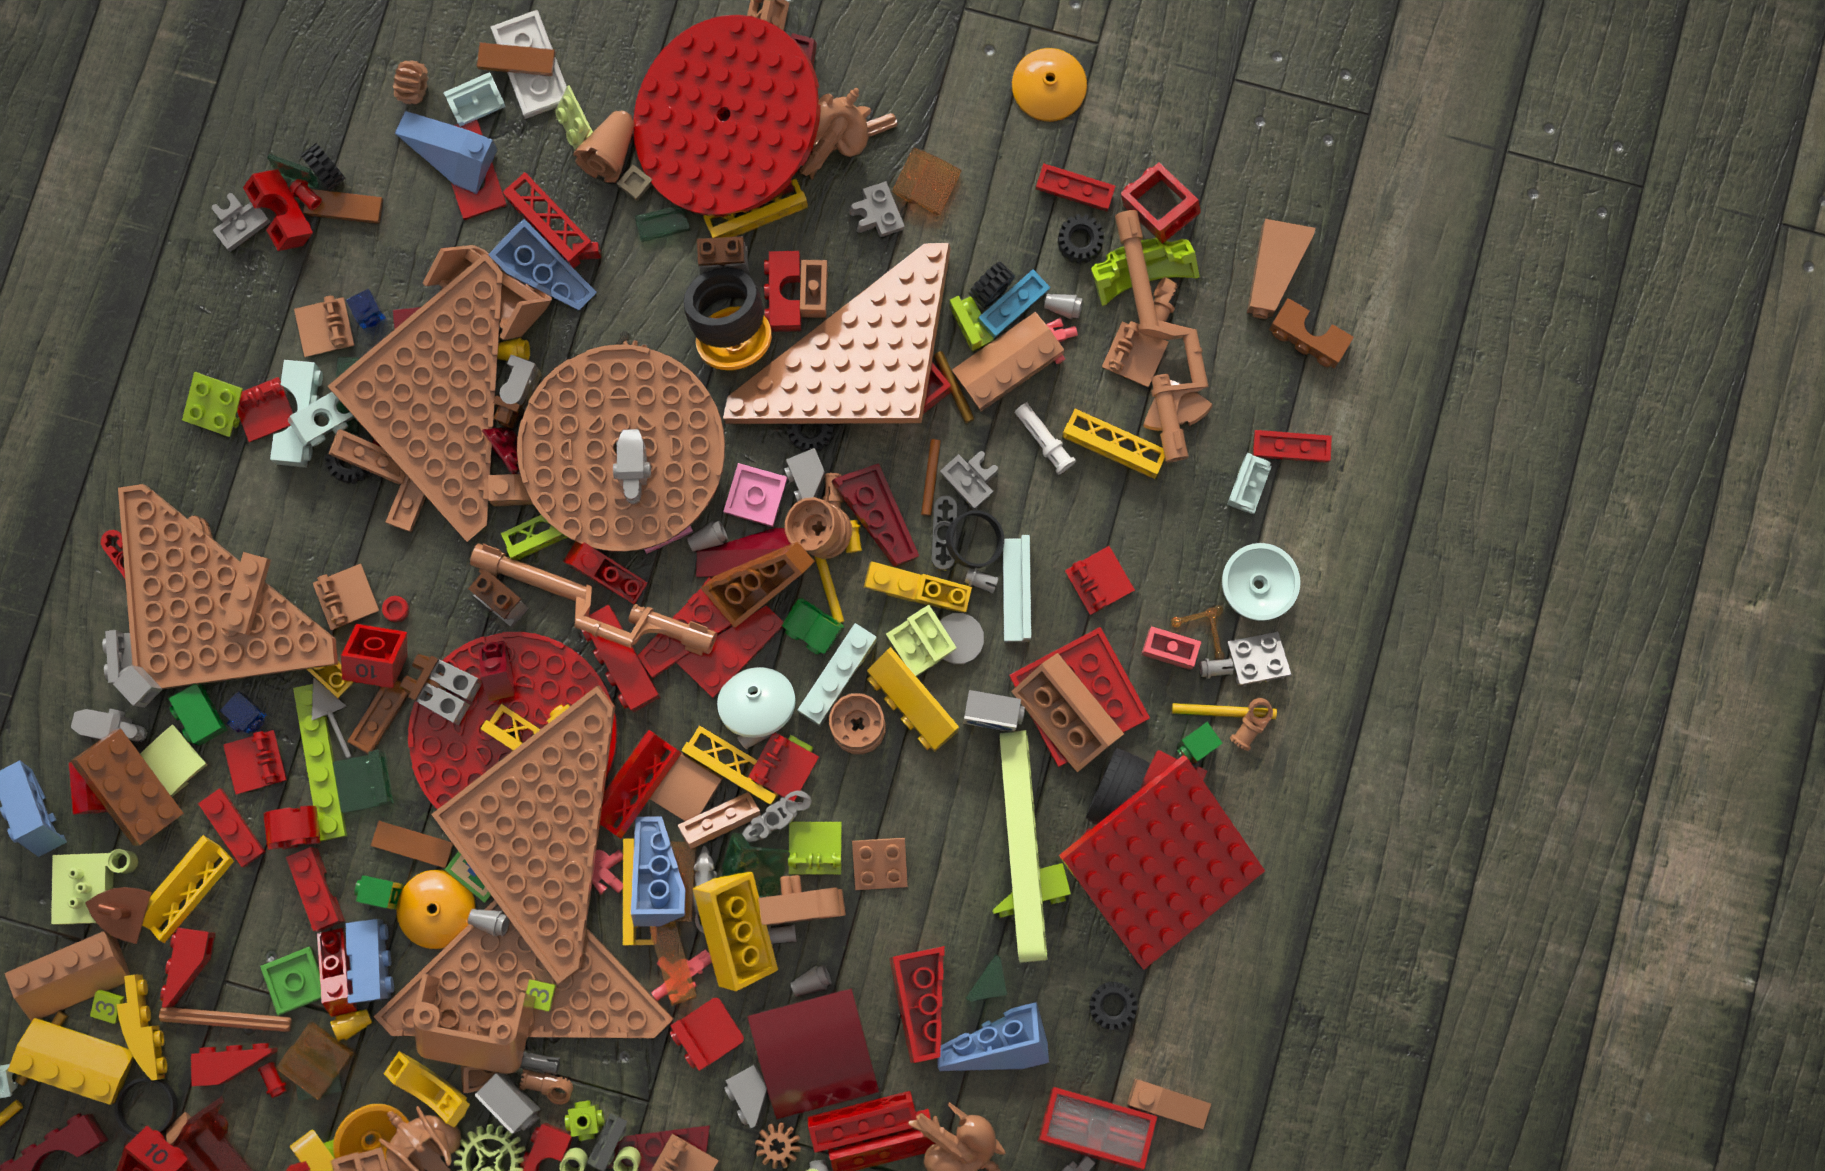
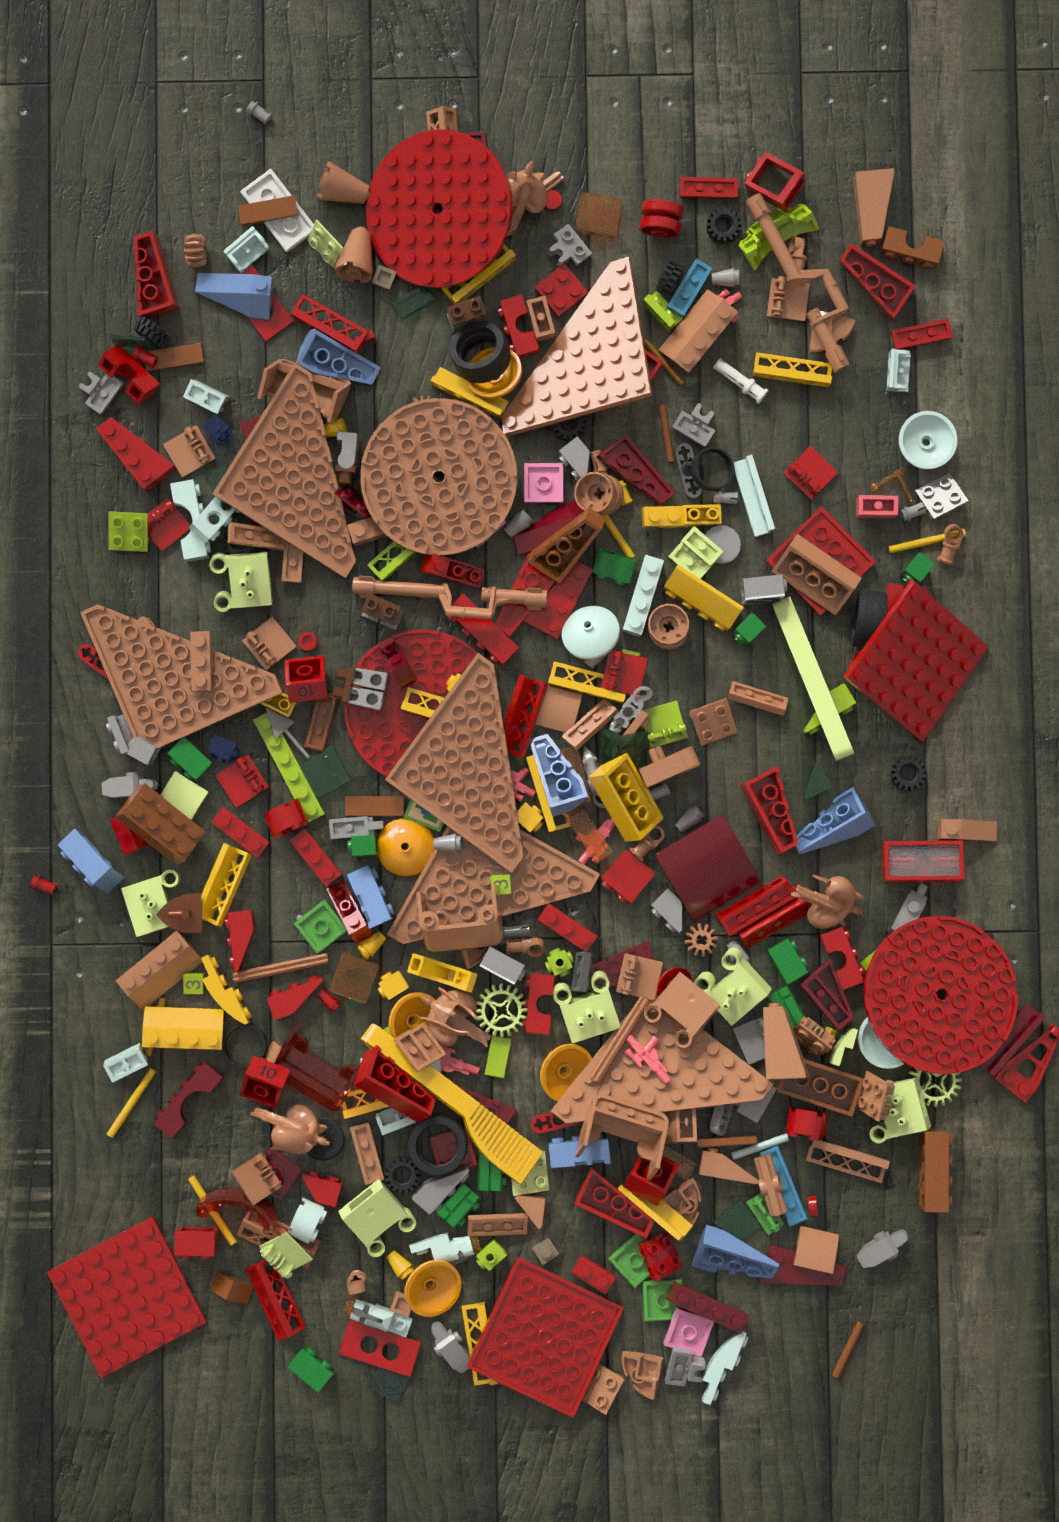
camera: 15 degrees left, 5 degrees up
light grey hinge [613,429,651,504] -> none
light orange dish [1012,48,1087,122] -> none
none -> red wedge [96,417,177,493]
none -> red wedge [134,231,180,319]
none -> light aqua hinge [183,379,230,414]
none -> yellowish green piece [210,552,273,612]
none -> nougat cone [316,162,371,204]
none -> light grey hinge [329,816,384,839]
none -> yellow brick [378,970,409,1000]
none -> yellow fence [431,367,509,420]
none -> yellow brick [517,802,543,833]
none -> red plate [534,263,589,318]
none -> red arch [537,903,597,952]
none -> red tile [545,190,562,211]
none -> nougat plate [618,710,651,746]
none -> nougat connector [629,826,665,861]
none -> red wheel [639,199,684,238]
none -> nougat plate [727,681,788,716]
none -> green brick [733,613,766,647]
none -> red wedge [839,243,916,321]

